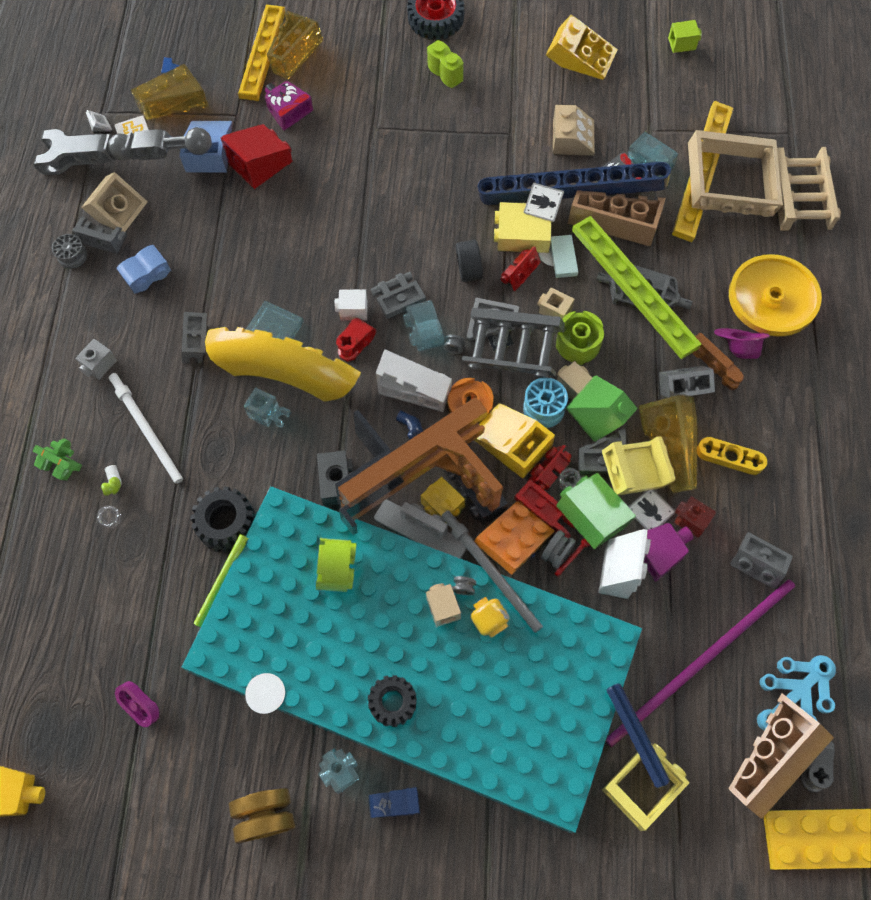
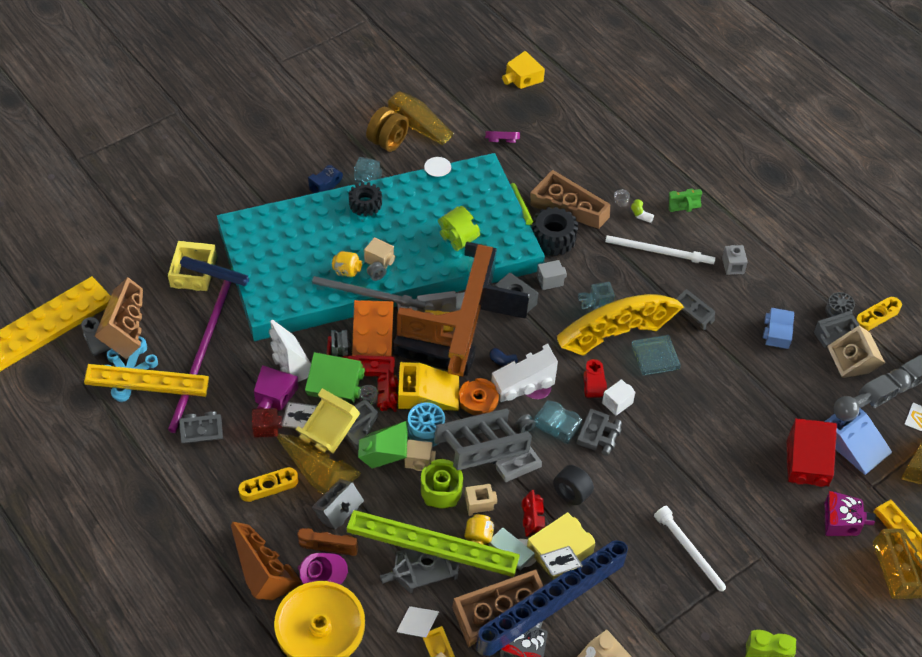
camera: 135 degrees right, 15 degrees down
none -> yellow tile [84,364,209,397]
none -> dark orange wedge [231,522,302,600]
none -> clear yellow wedge [388,91,453,145]
none -> white sticker [397,606,439,638]
none -> yellow head [464,514,494,544]
none -> medium nougat wedge [530,170,610,229]
none -> light grey brick [537,260,567,290]
none -> white piece [654,506,726,591]
none -> yellow beam [856,297,902,331]

